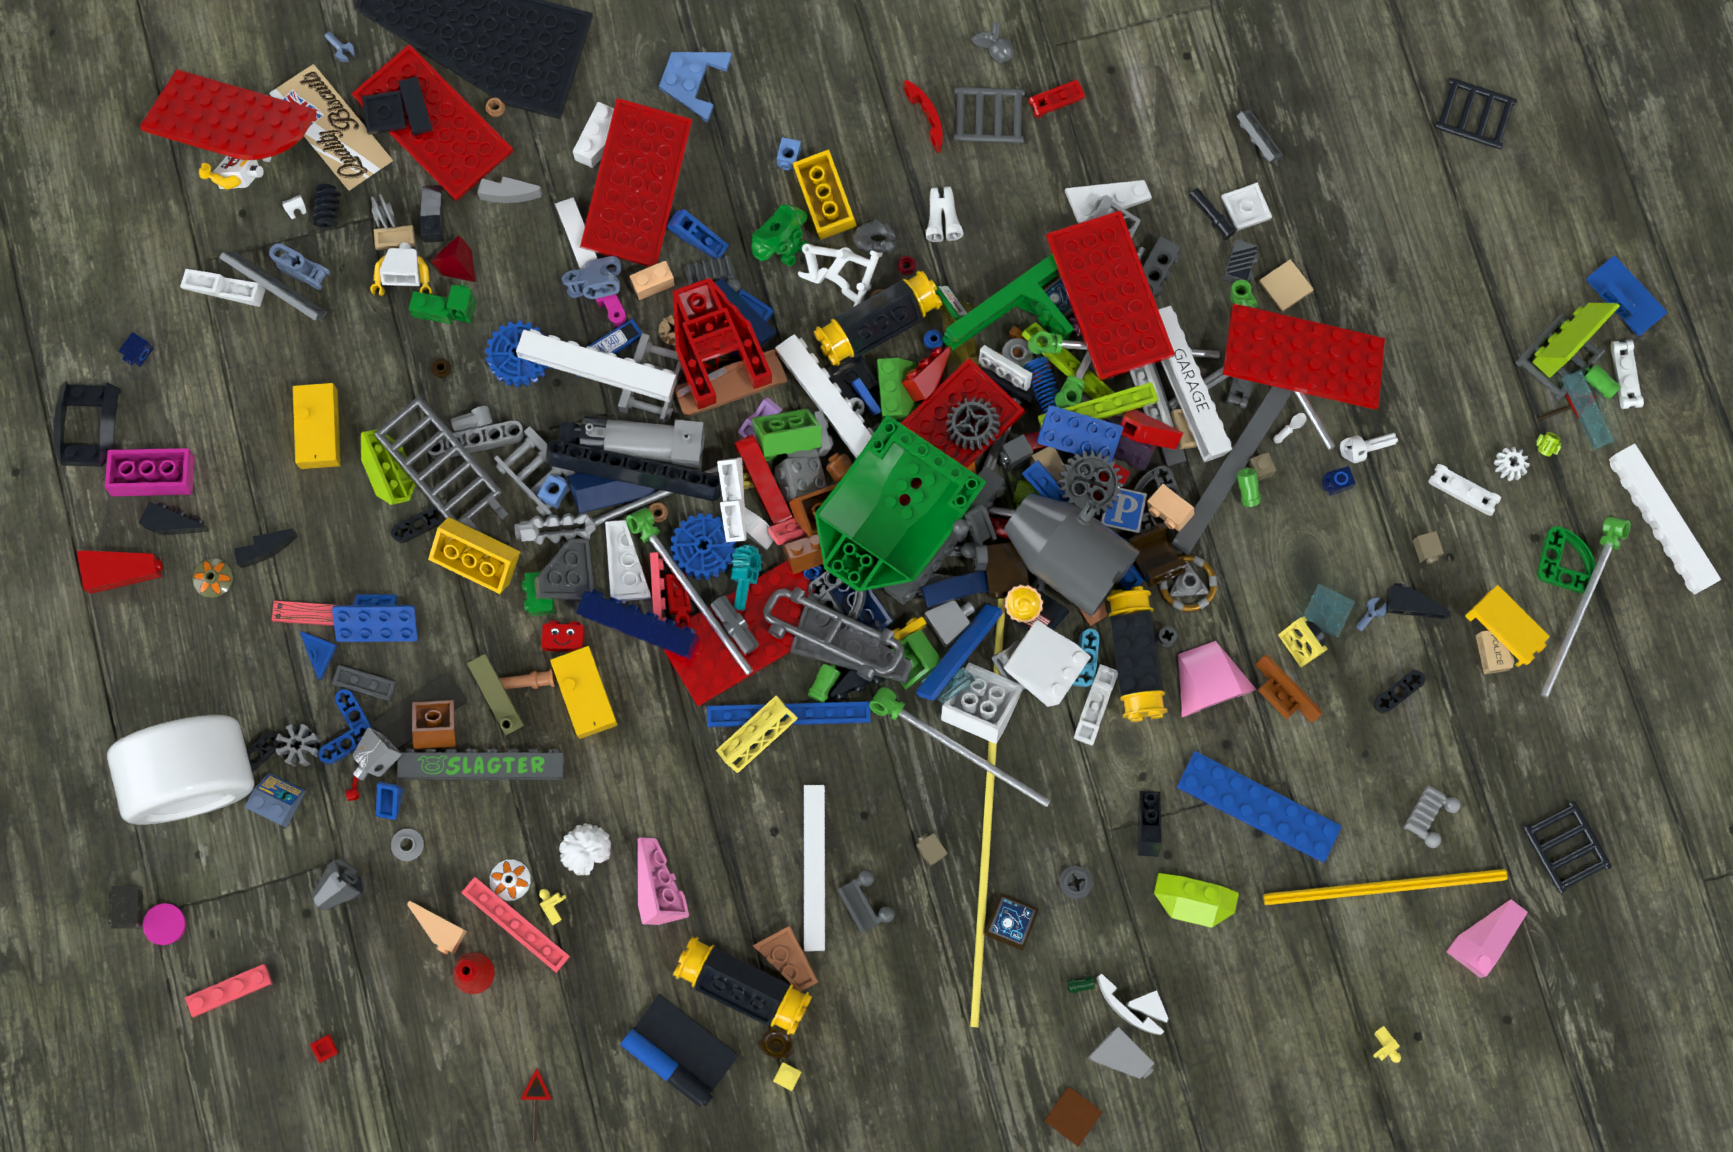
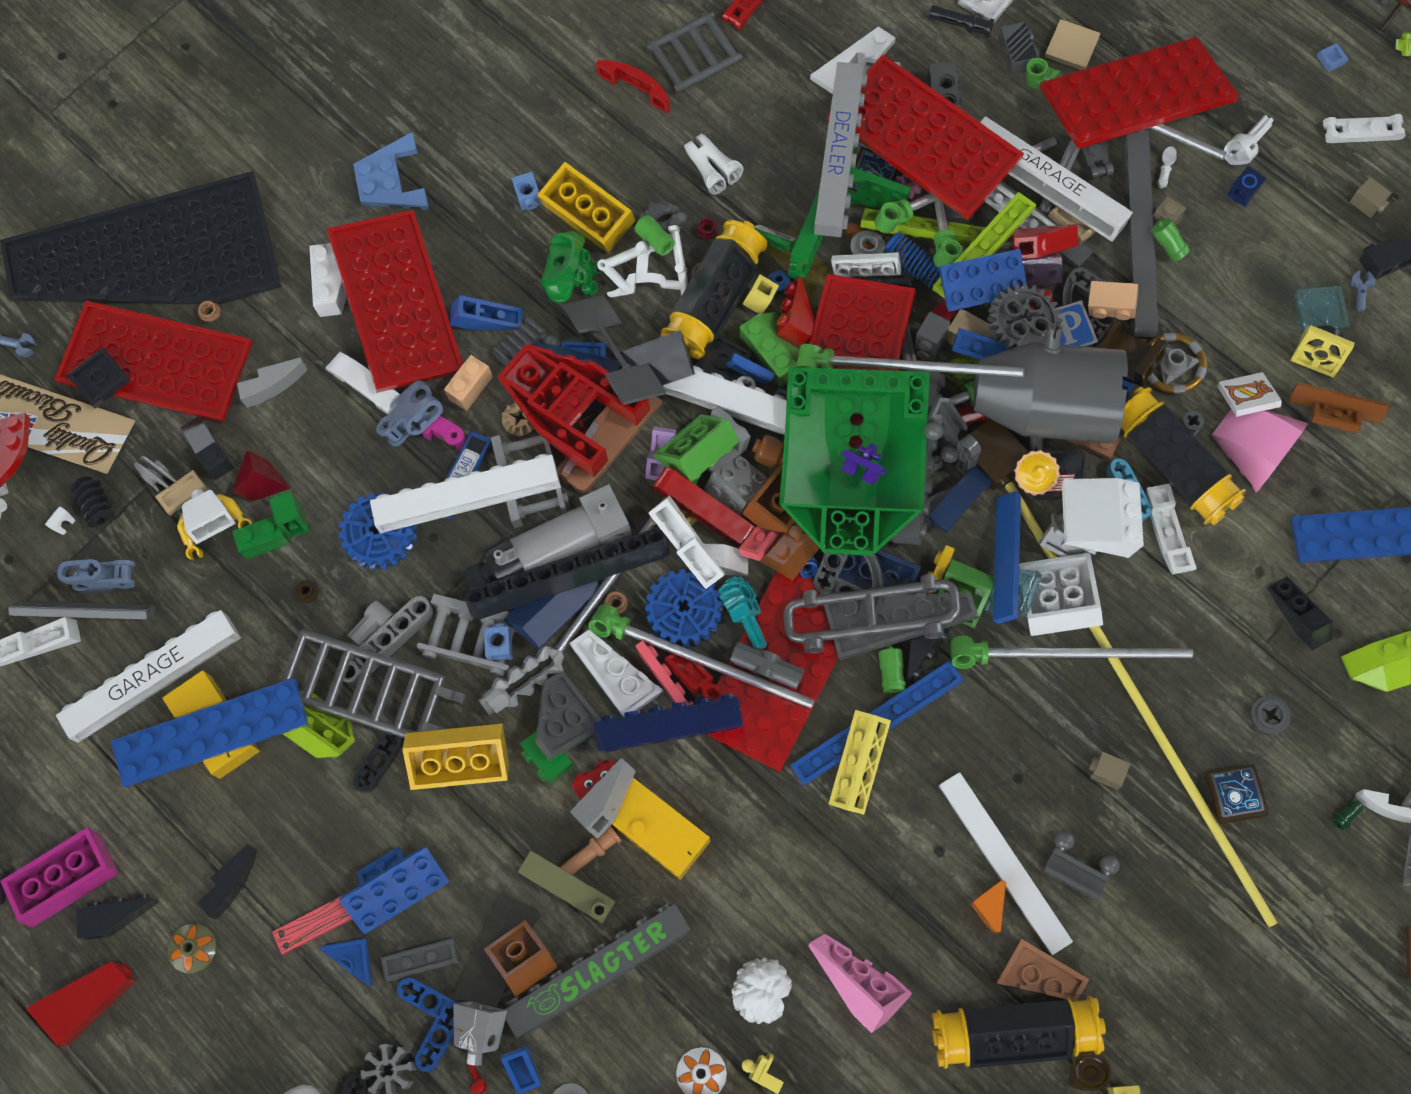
camera: 20 degrees left, 5 degrees down
black tile [398,76,433,136] -> none
light grey torso [924,600,975,648] -> none
dark grey gear [946,397,1001,451] -> none
white gear [1494,447,1529,481] -> none
none -> white brick [56,610,241,743]
none -> blue plate [111,678,309,787]
none -> dark grey hinge [563,295,666,405]
none -> light grey slope [570,758,636,839]
none -> black tile [620,330,695,386]
none -> bright green piece [635,215,675,256]
none -> light yellow brick [743,275,779,314]
none -> flat silver piece [796,344,1025,377]
none -> light grey brick [814,62,868,237]
none -> dark purple hips [842,443,888,486]
none -> orange slope [970,881,1006,934]
none -> white tile [1218,372,1282,417]
none -> medium blue tile [1317,43,1349,72]

